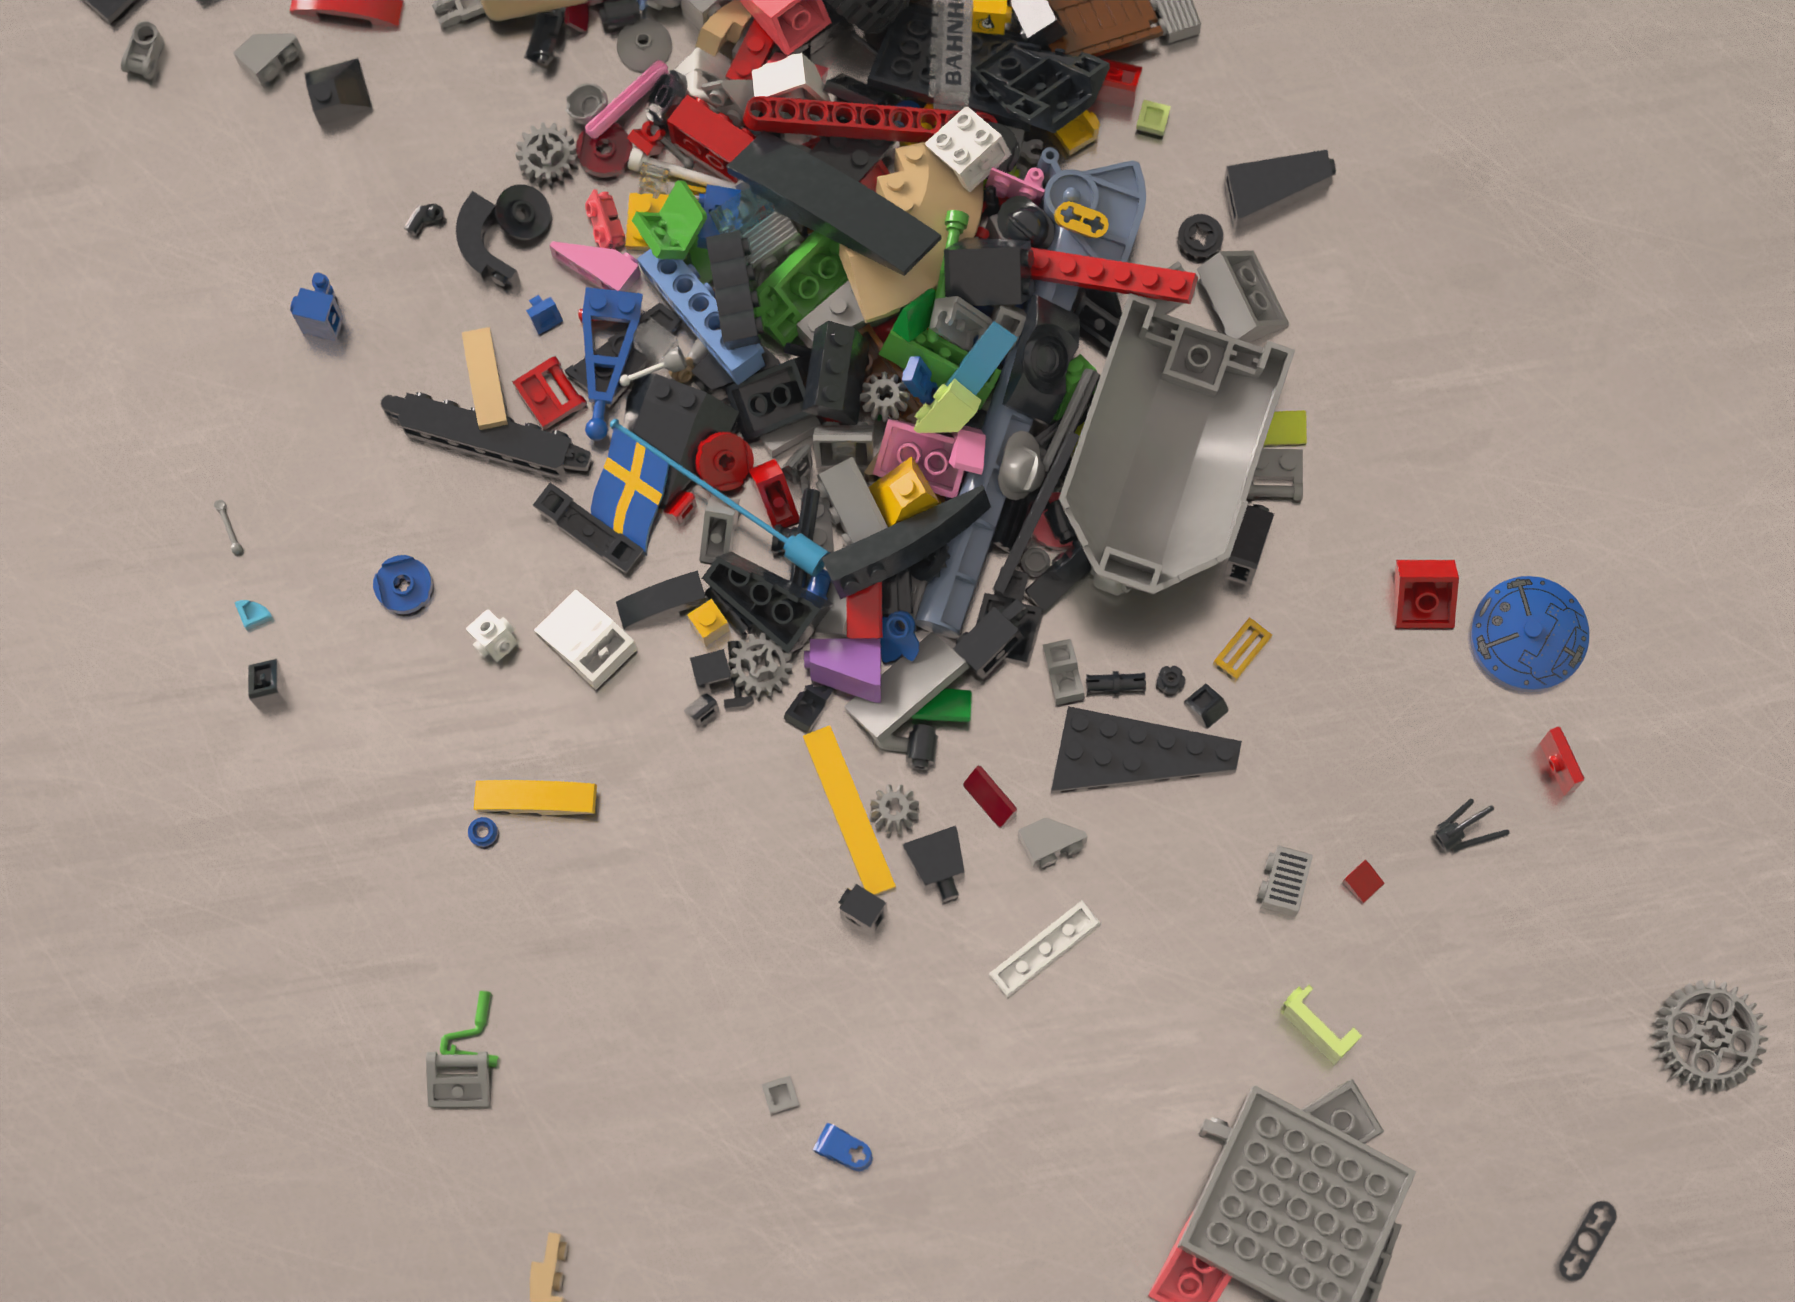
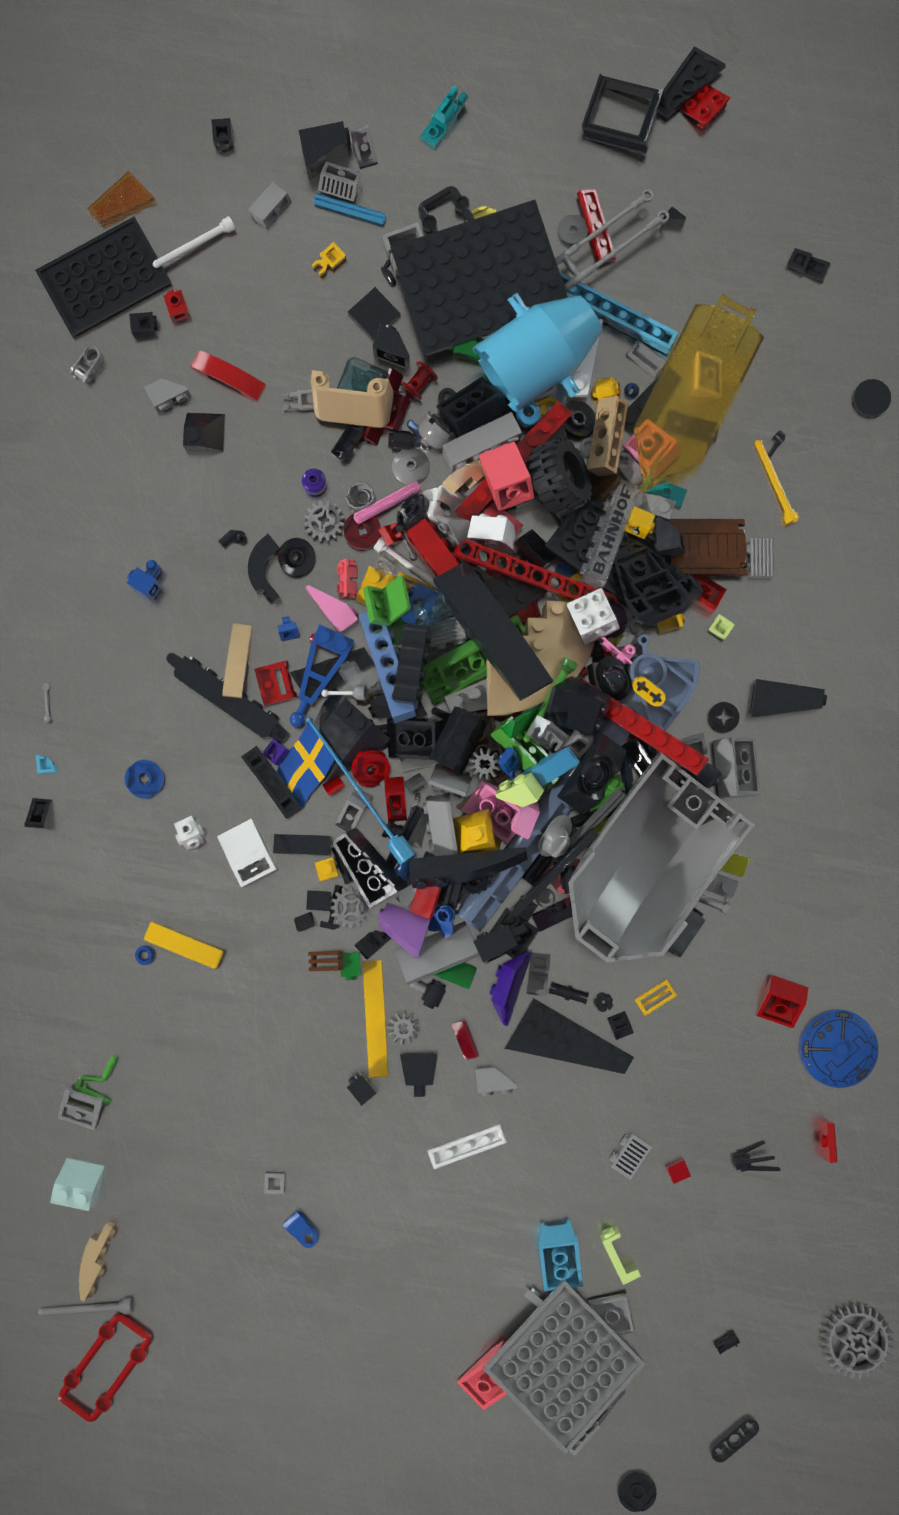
camera: 15 degrees right, 10 degrees up
none -> light aqua slope [50,1158,105,1211]
none -> dark purple plate [262,738,289,765]
none -> dark purple head [302,469,327,495]
none -> reddish brown tile [308,951,343,971]
none -> green brick [341,952,361,980]
none -> dark purple wedge [490,950,533,1026]
none -> medium azure piece [538,1220,583,1291]
none -> dark blue axle [620,756,634,794]
none -> black slope [681,762,722,788]
none -> black pin [714,1332,740,1355]

